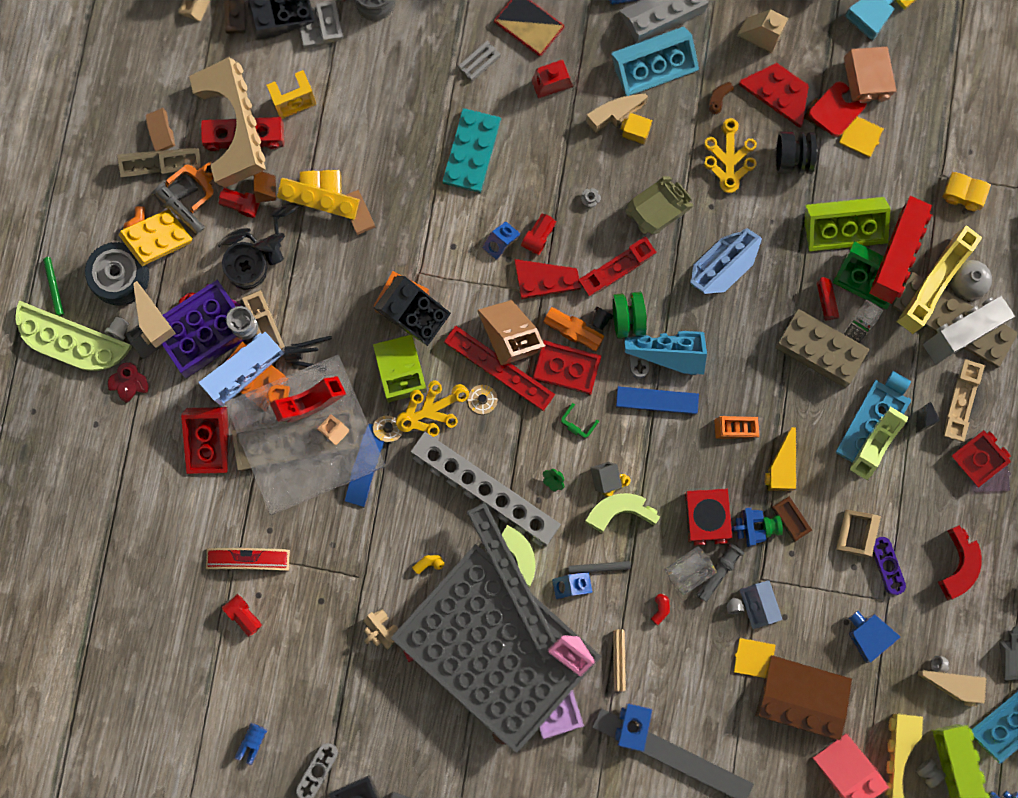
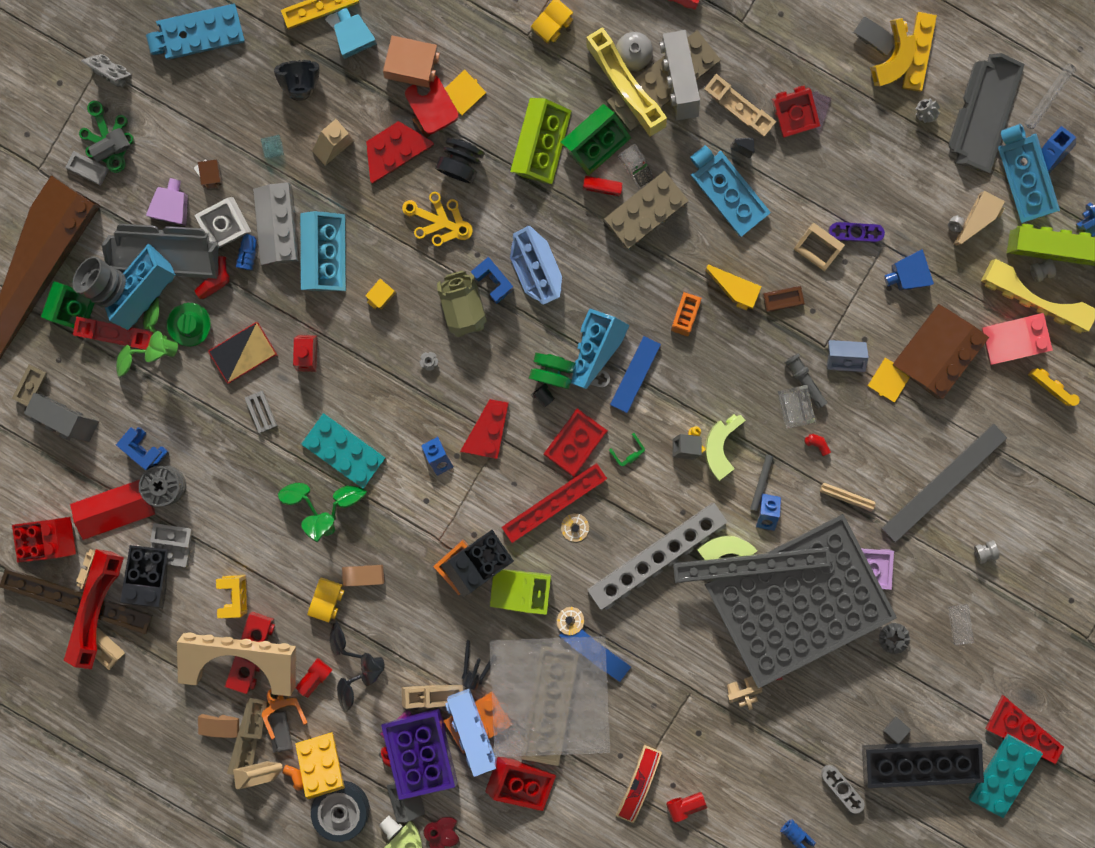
camera: 70 degrees left, 10 degrees up
tan slope [133,281,176,348] -> none
dark grey pin [151,182,205,235] -> none
black wheel [222,242,268,290] -> none
light grey wheel [226,306,258,340] -> none
reddish brown slope [254,171,276,203] -> none
orange tile [267,385,290,403] -> none
red arch [270,376,346,423] -> none
yellow plate [277,178,360,220] -> none
light nougat slope [317,414,349,445] -> none
yellow plant [396,380,469,437] -> none
yellow arm [412,555,444,574] -> none
medium nougat slope [477,300,545,365] -> none
red piece [521,213,557,256] -> none
orange piece [543,307,605,352] -> none
green plant [543,468,565,492] -> none
bright pink slope [548,636,594,676] -> none
red slope [578,236,657,297] -> none
tan slope [586,94,648,133] -> none
blue brick [615,703,653,751] -> none
red brick [685,489,732,546] -> none
reddish brown arm [709,81,734,115] -> none
light grey hinge [727,598,744,614] -> none
blue hips [731,508,766,547] -> none
green wheel [762,515,783,538] -> none
yellowish green arch [850,407,908,481] -> none
red brick [869,195,932,304] -> none
red arch [938,525,982,601] -> none
none -> tan tile [233,761,283,789]
none -> green plant [278,483,367,543]
none -> blue panel [471,257,514,304]
none -> dark grey gear [879,623,910,654]

